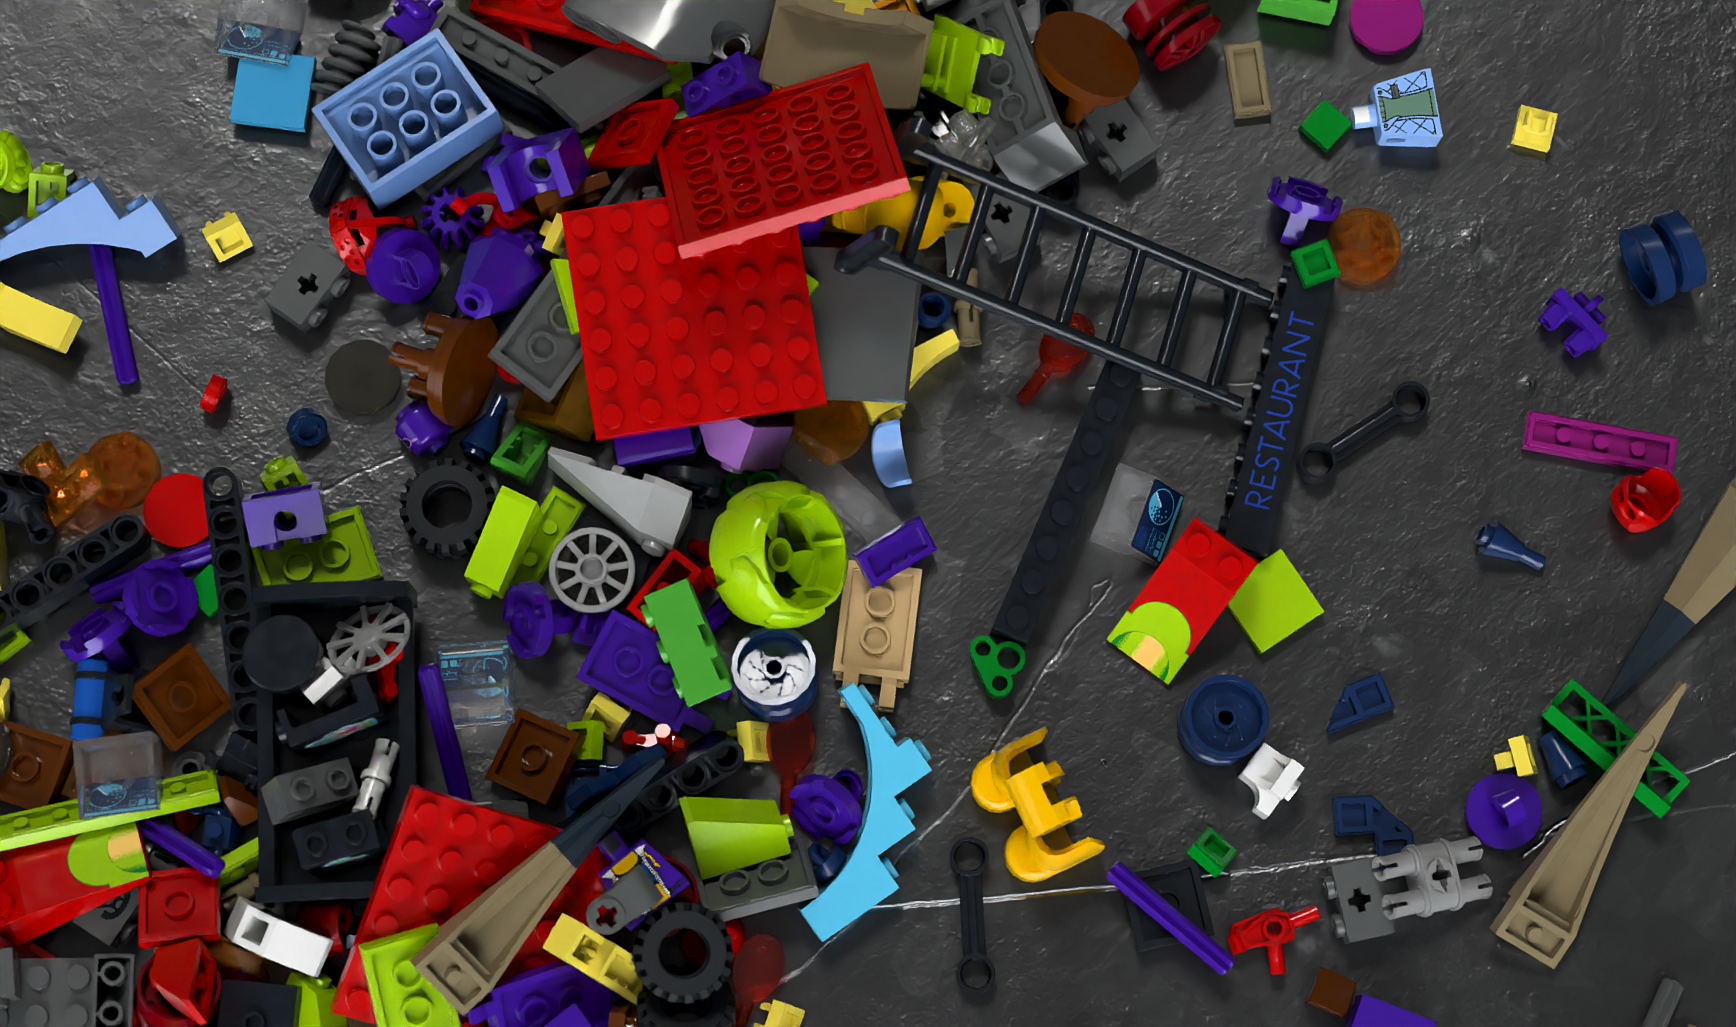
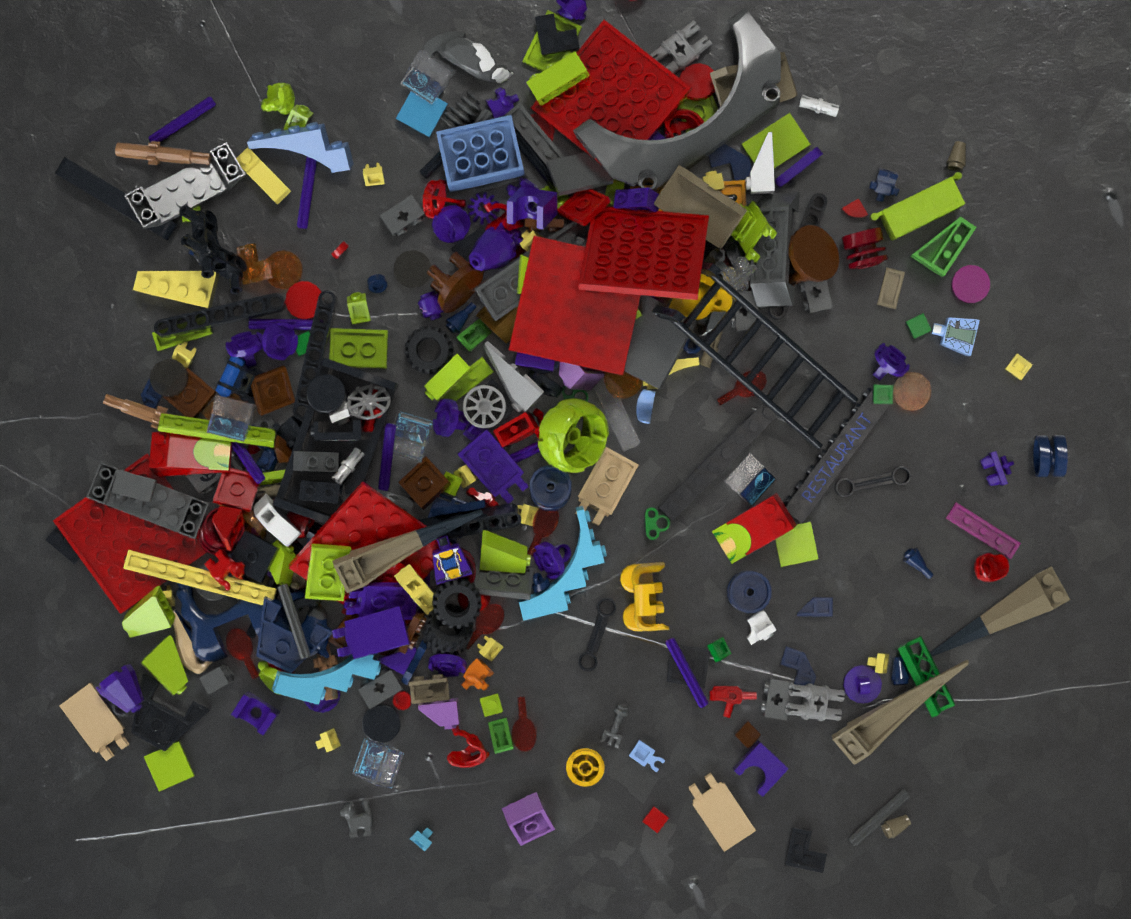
camera: 25 degrees right, 10 degrees up
dark purple brick [241,481,330,550] -> none
dark grey piece [586,864,664,935] -> none
bright green wedge [641,577,735,707] -> none
dark purple plate [852,515,937,588] -> none

